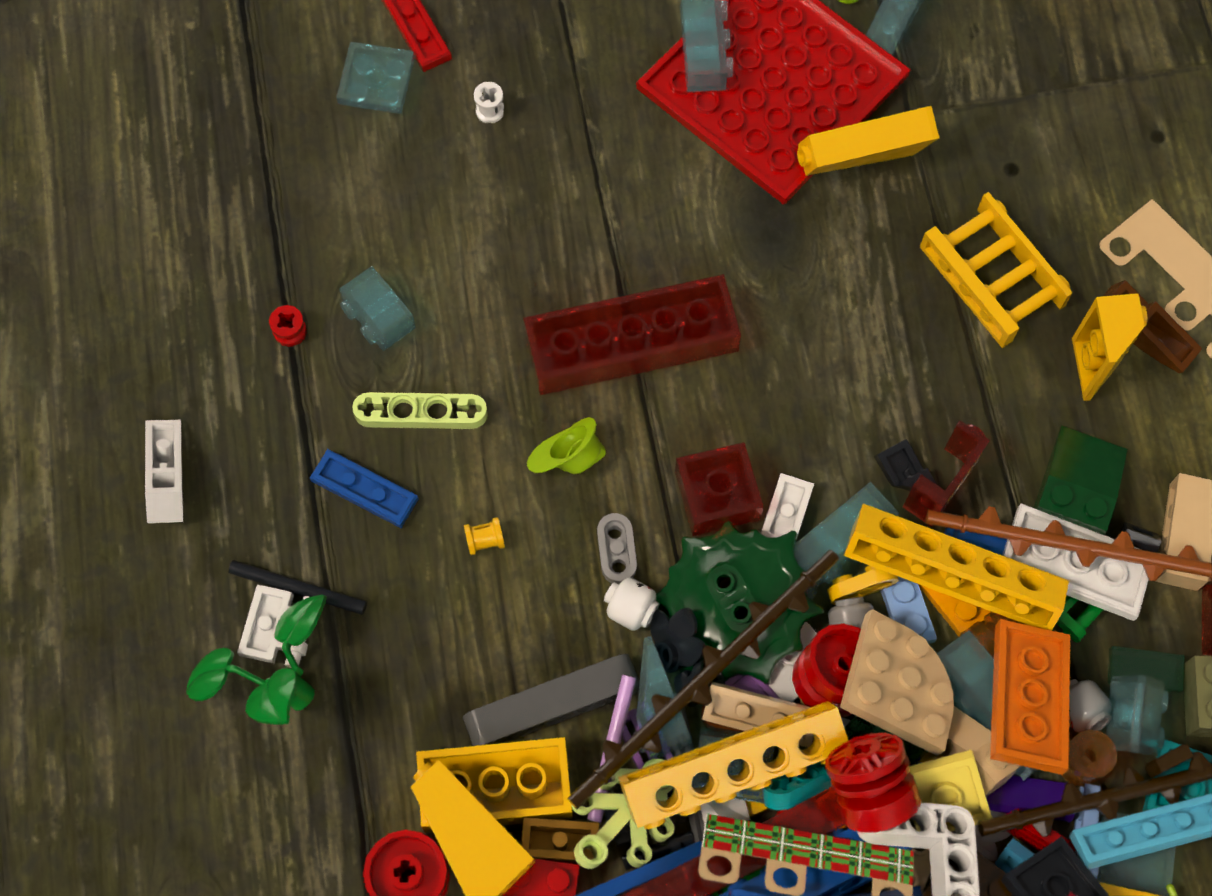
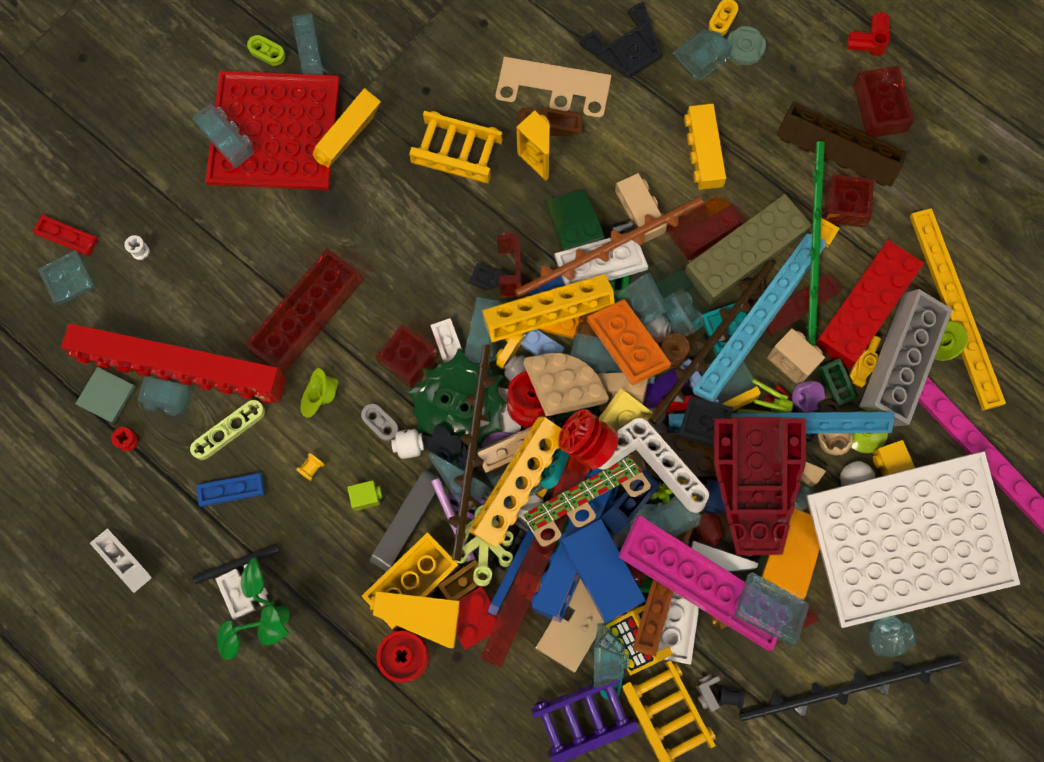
camera: 35 degrees left, 5 degrees up
dark brown tile [1145,744,1194,778] -> none
none -> red brick [61,323,286,404]
none -> sand green tile [75,367,136,424]
none -> lime brick [347,481,383,511]
none -> clear light blue tile [614,273,669,327]

